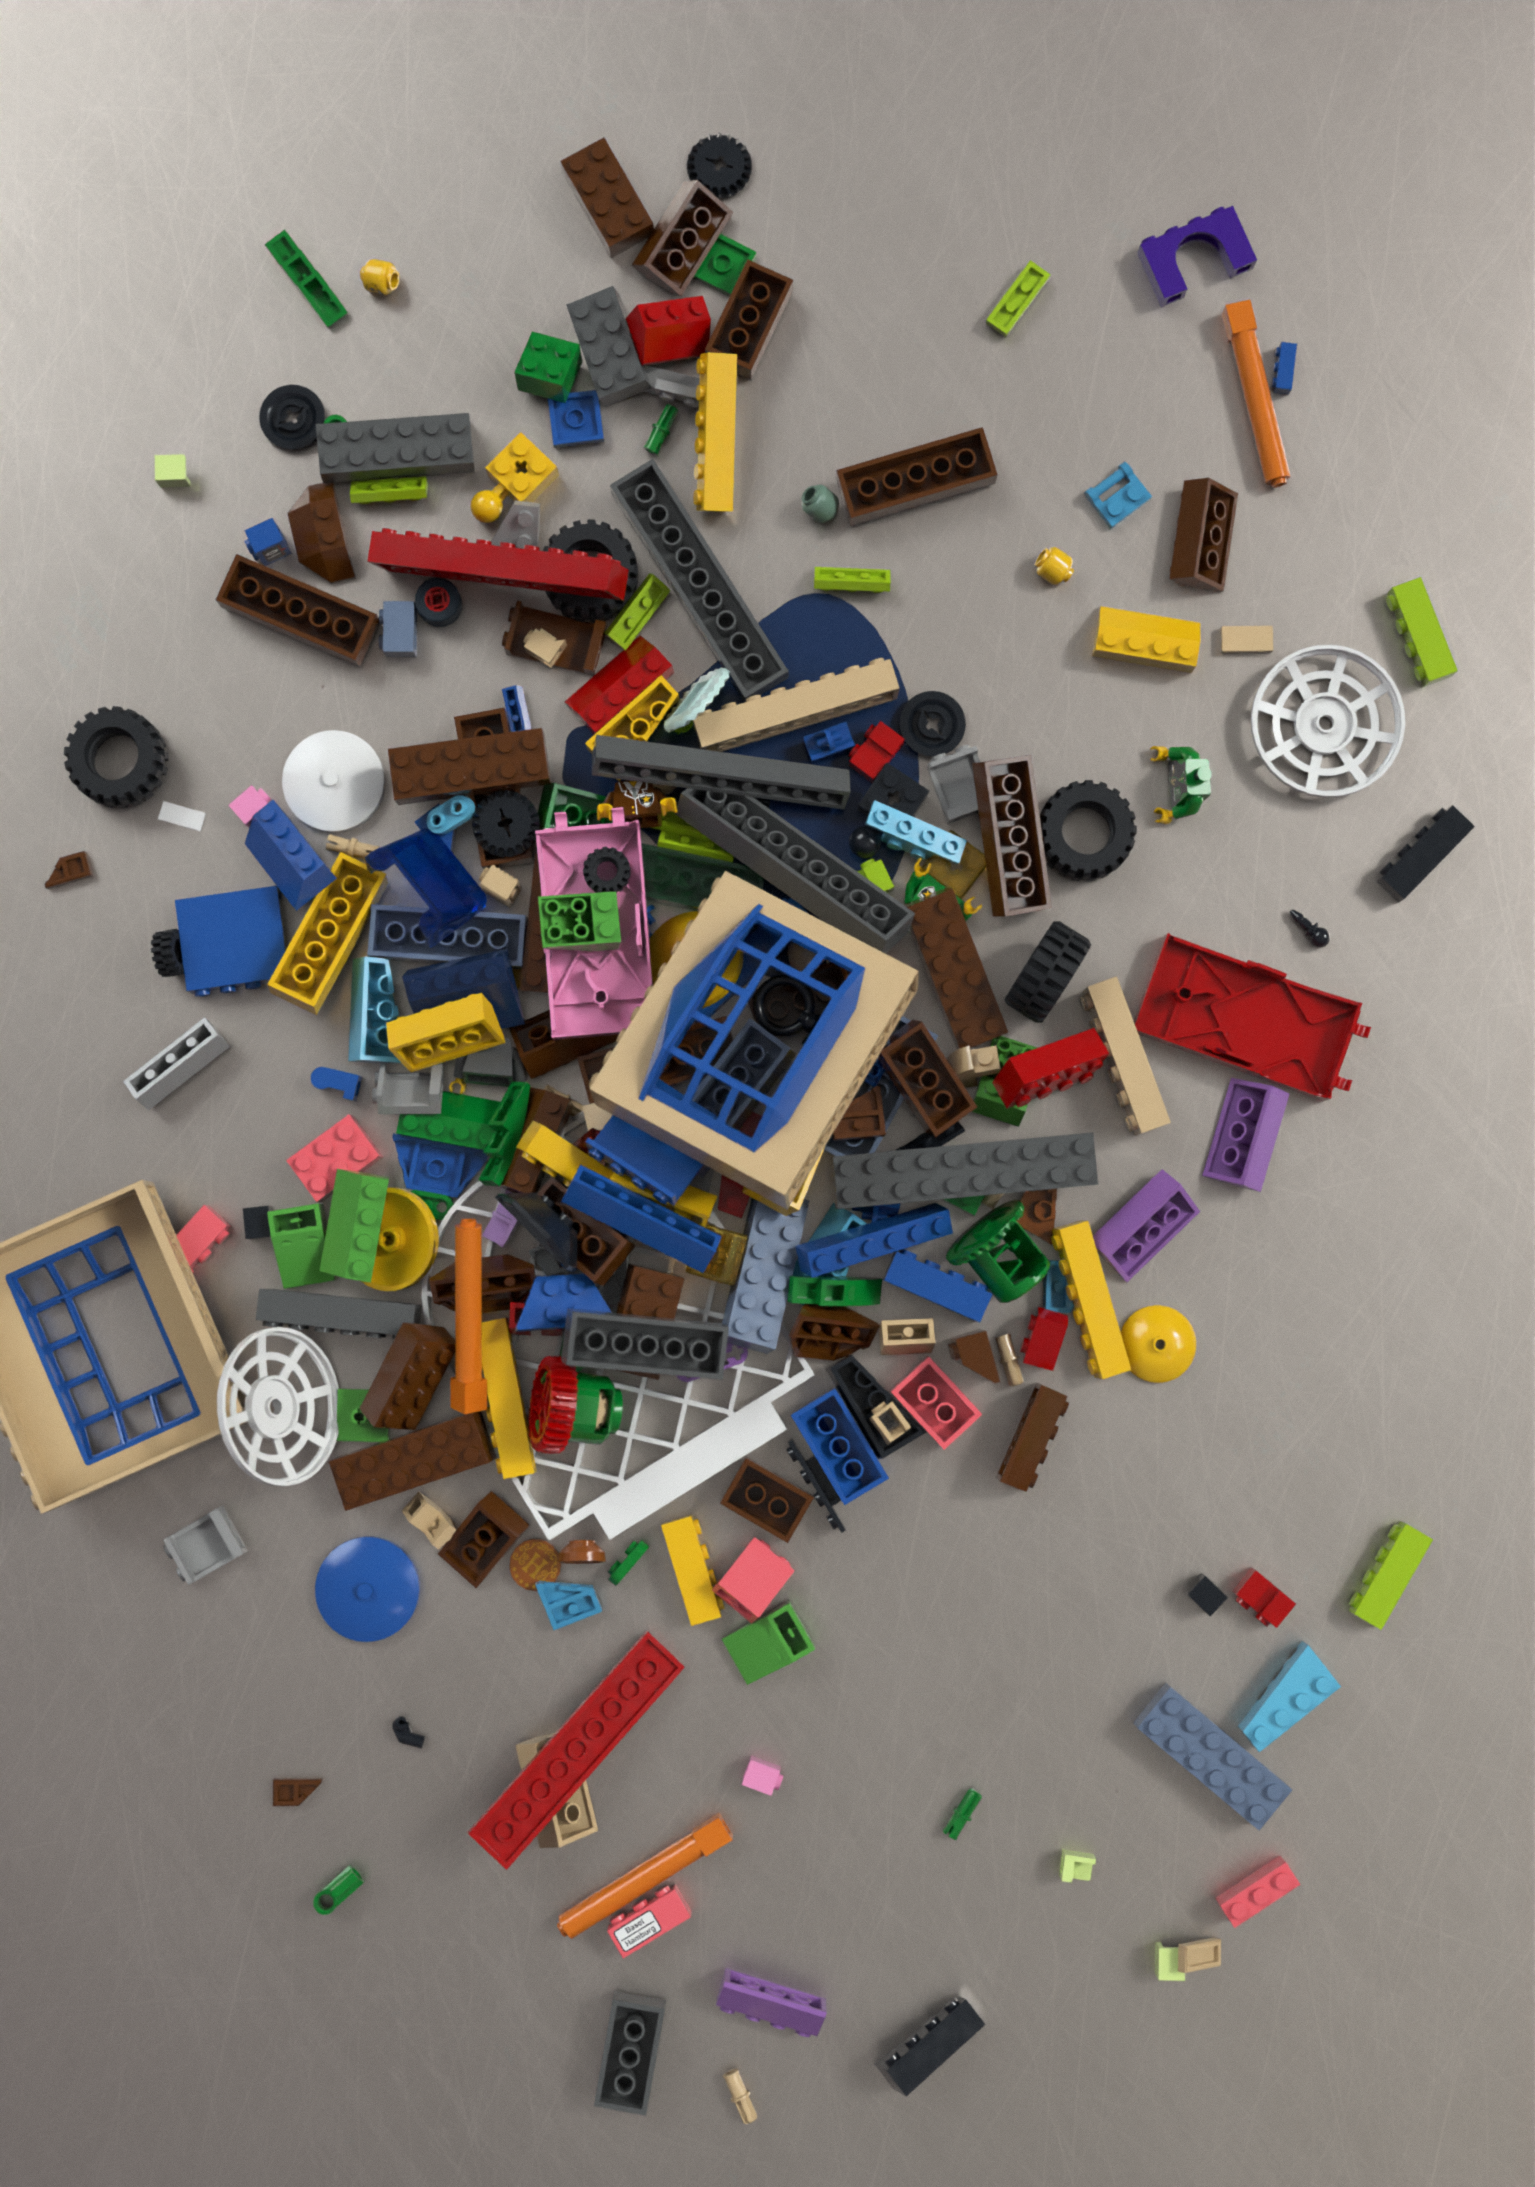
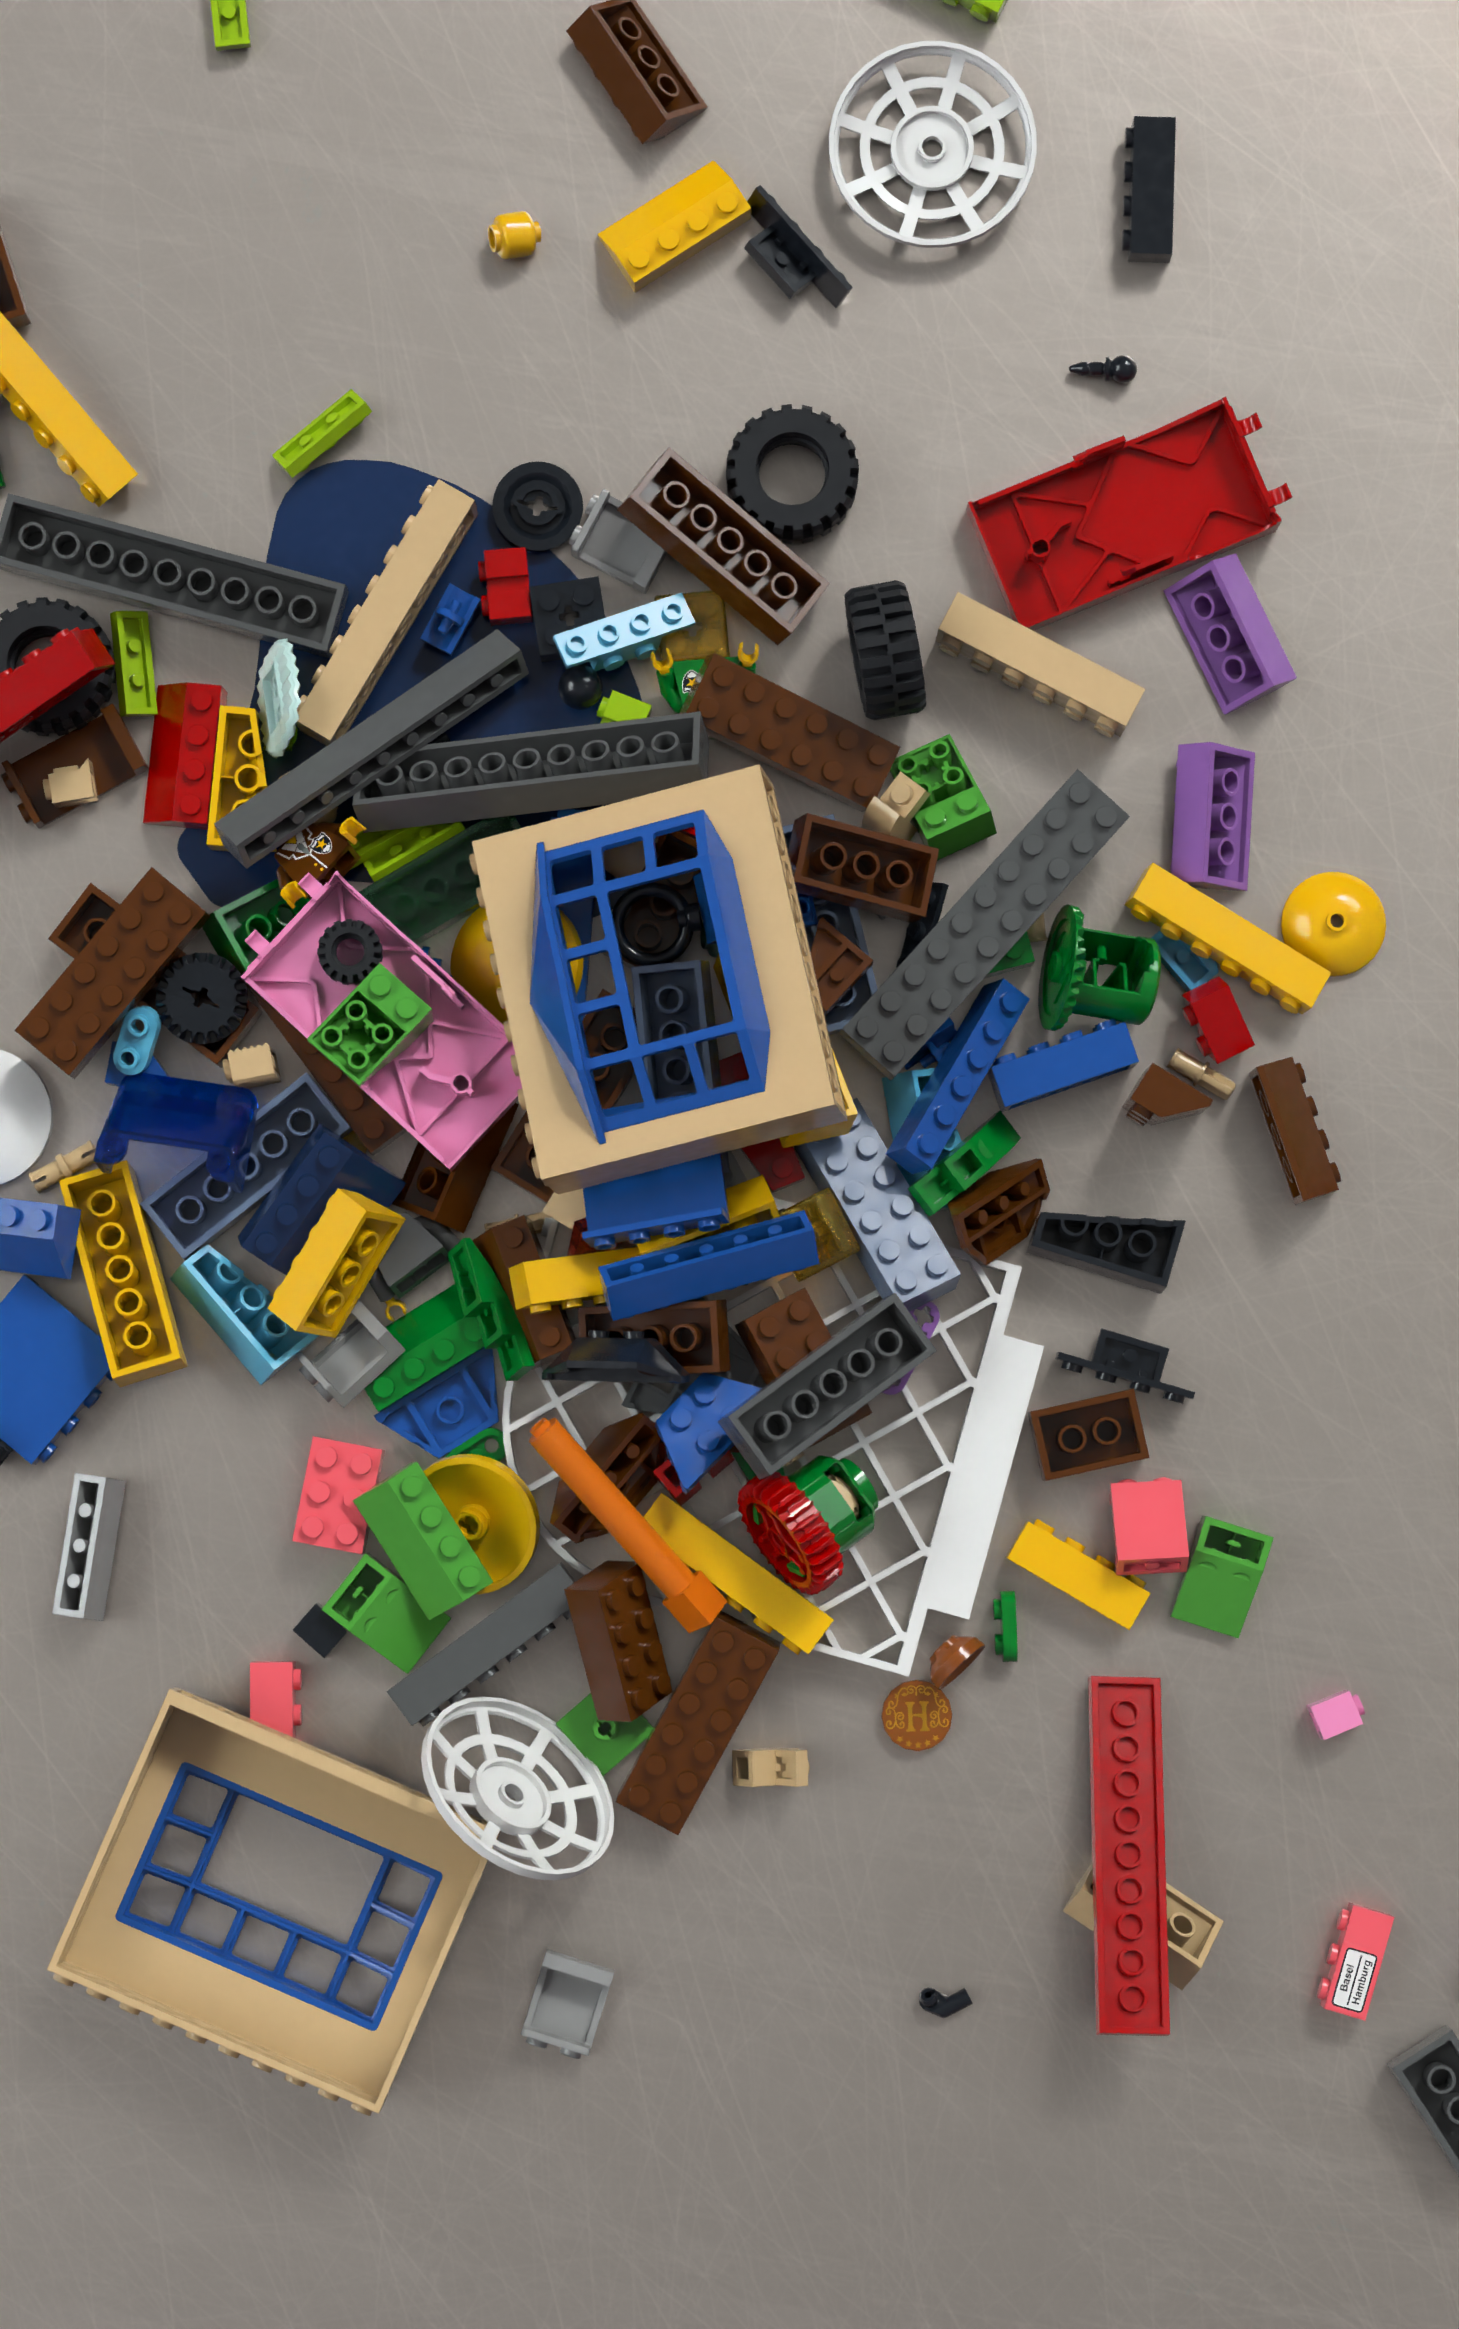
camera: 45 degrees left, 0 degrees up
reddish brown tile [273,1778,323,1806] -> none
blue leg [311,1067,363,1102] -> none
green piece [313,1865,365,1915] -> none
blue dish [315,1536,420,1642] -> none
reddish brown slope [438,1491,530,1588] -> none
lavender panel [482,1190,520,1248] -> none
blue piece [502,685,532,732] -> none
dark azure wing [535,1581,602,1630] -> none
orange brick [557,1813,733,1939] -> none
blue slope [791,1387,889,1505] -> none
sand green head [801,484,839,523] -> none
reddish brown brick [836,427,998,527] -> none
tan window [870,1401,911,1445] -> none
tan brick [878,1318,935,1355] -> none
coral brick [890,1356,982,1450] -> none
red brick [992,1028,1109,1108] -> none
dark orange wing [1017,1188,1057,1245] -> none
dark azure plate [1084,461,1152,529] -> none
green torso [1150,746,1212,825] -> none
tan tile [1221,626,1273,653] -> none
none -> black bracket [744,185,853,308]

